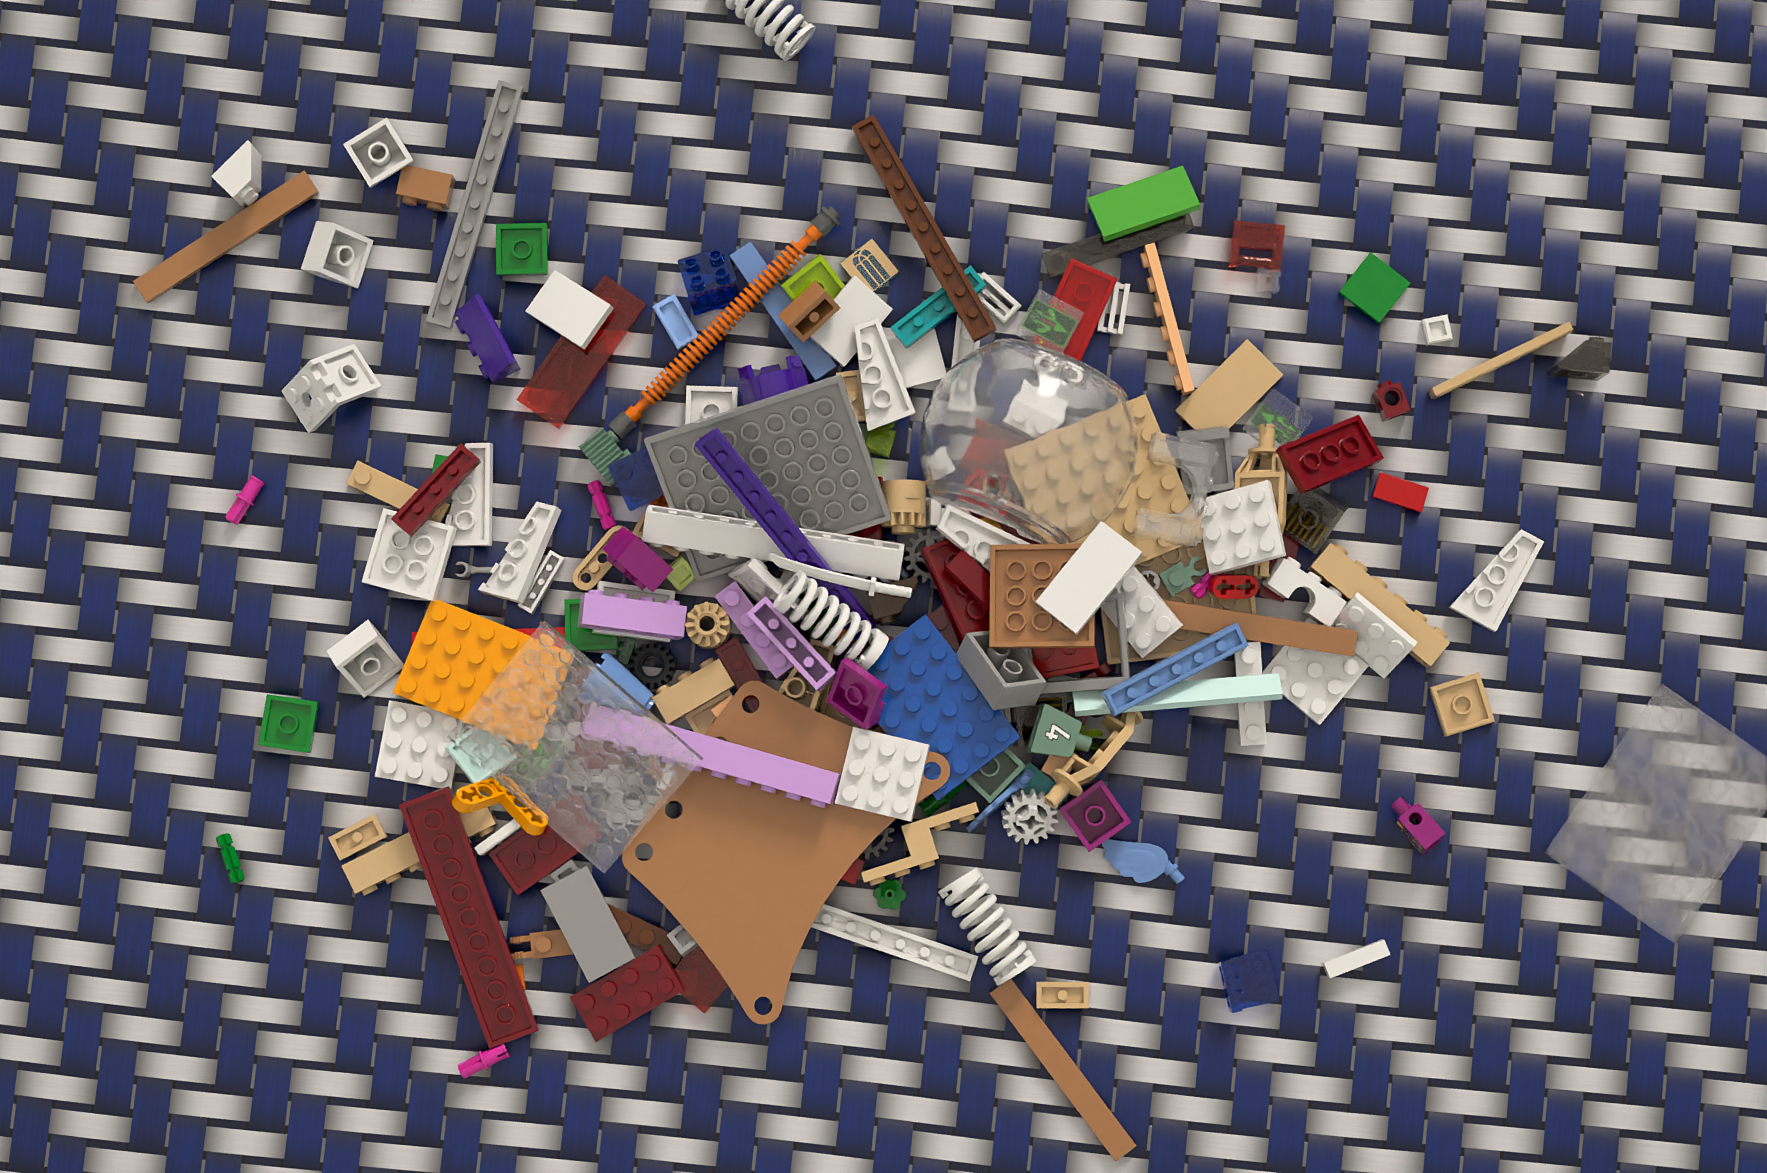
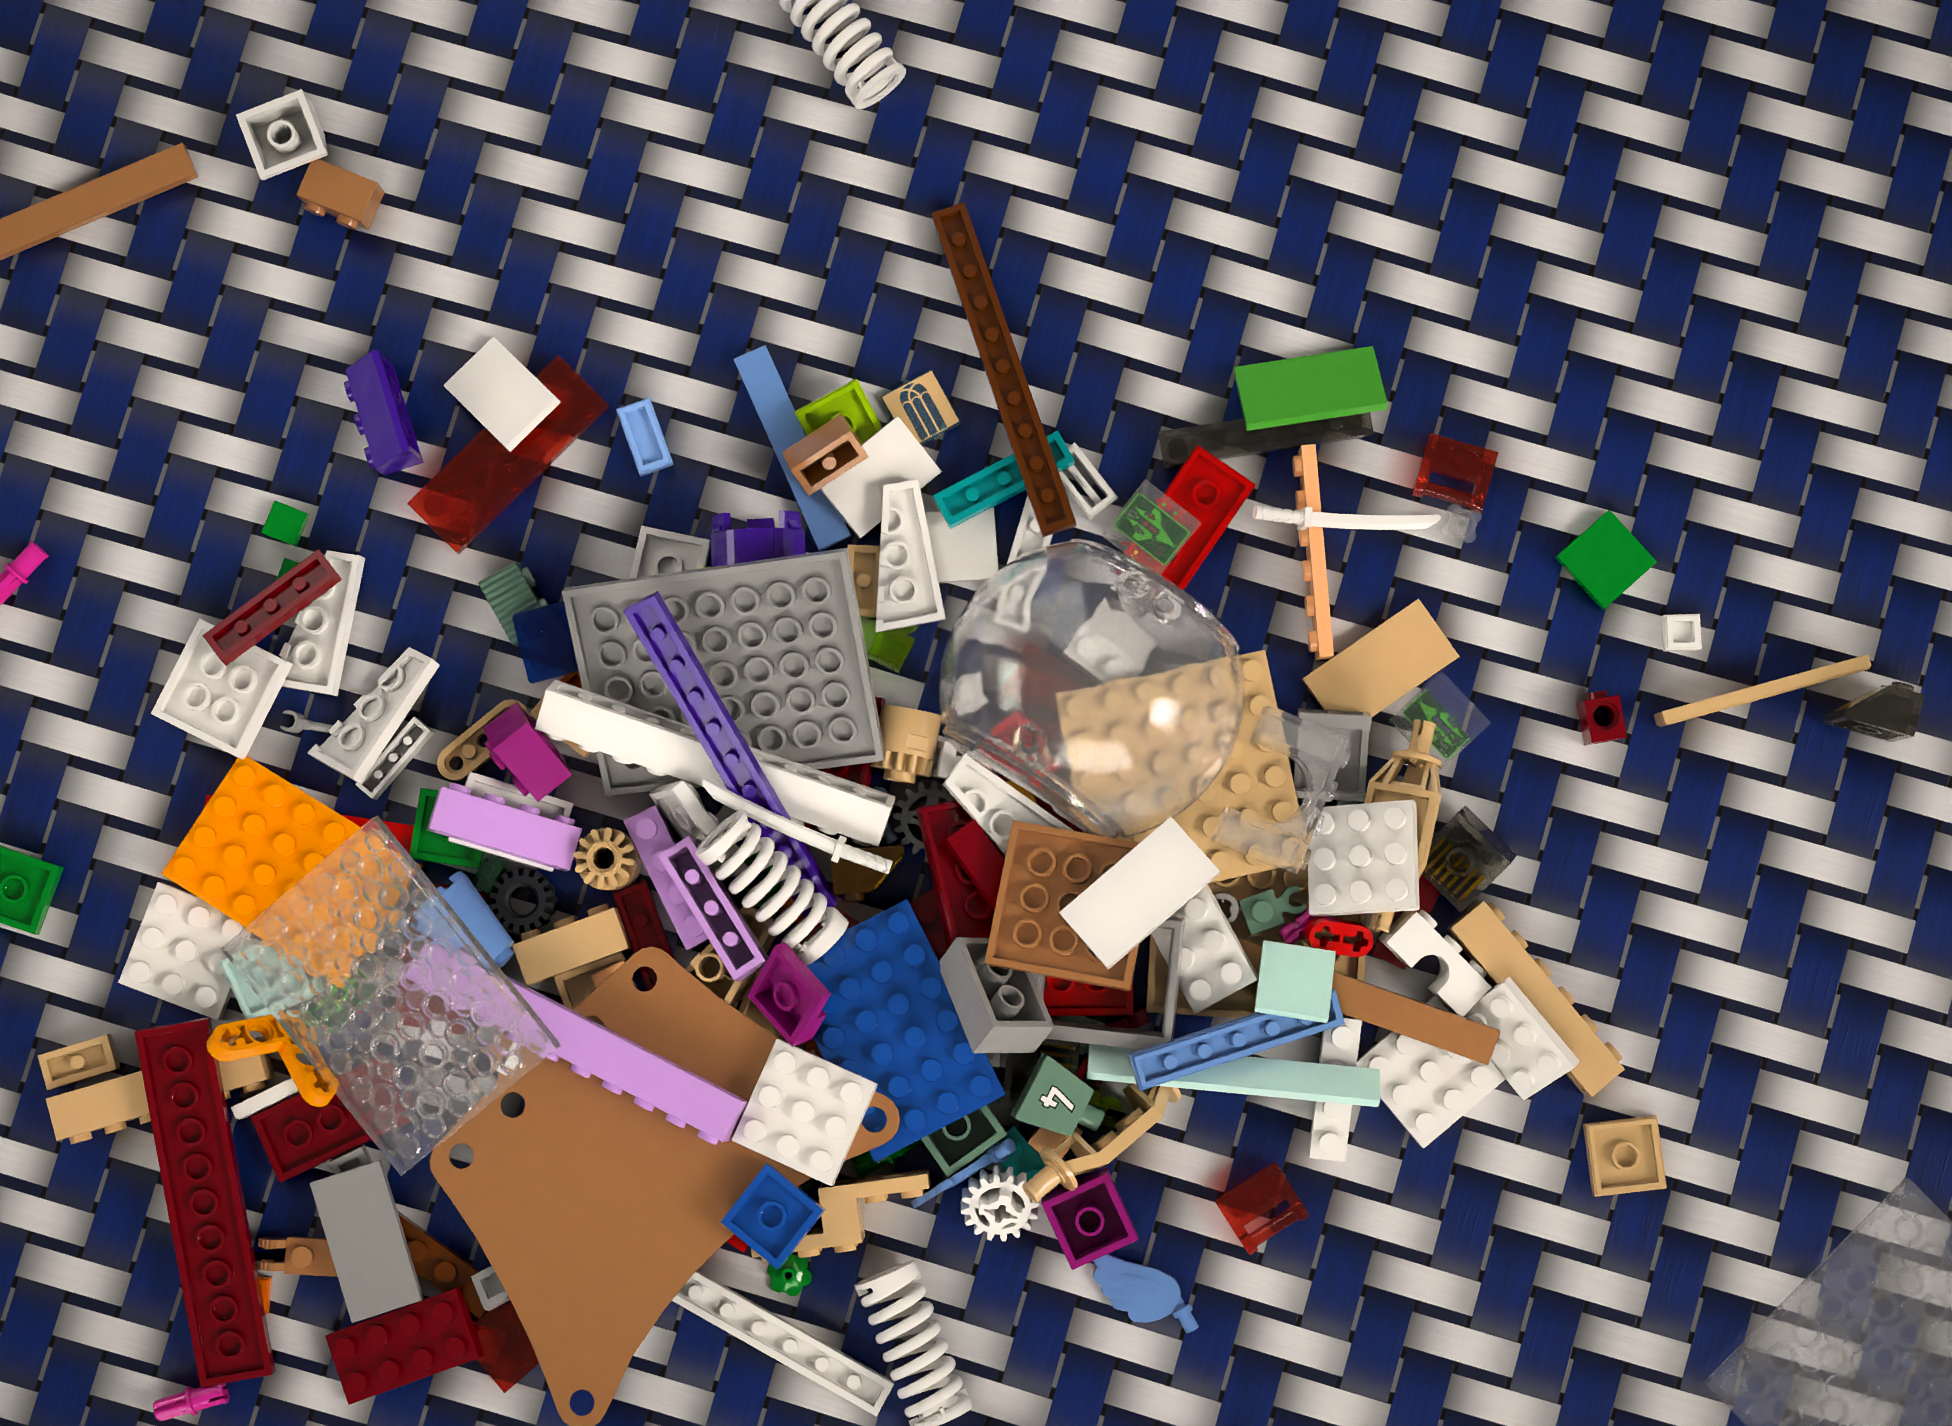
camera: 15 degrees right, 0 degrees up
white slope [211,140,262,208] -> none
white bracket [282,344,381,433] -> none
white slope [301,221,374,288] -> none
white slope [327,620,404,698] -> none
tan plate [346,461,451,523] -> none
light grey plate [426,80,524,329] -> none
green plate [496,223,548,276] -> none
dark pink axle [588,480,616,530] -> none
orange hose [608,206,841,439] -> none
yellowish green tile [666,555,695,592] -> none
clear blue bracket [678,246,741,316] -> none
white tile [1097,282,1130,335] -> none
dark red plate [1276,415,1384,495] -> none
red tile [1372,472,1429,513] -> none
magenta torso [1391,796,1445,856] -> none
white wing [1449,529,1544,632] -> none
none -> green tile [261,501,310,547]
none -> blue plate [721,1163,826,1269]
none -> clear red plate [1214,1161,1310,1256]
none -> white sword [1252,505,1441,530]
none -> light aqua tile [1254,940,1336,1023]

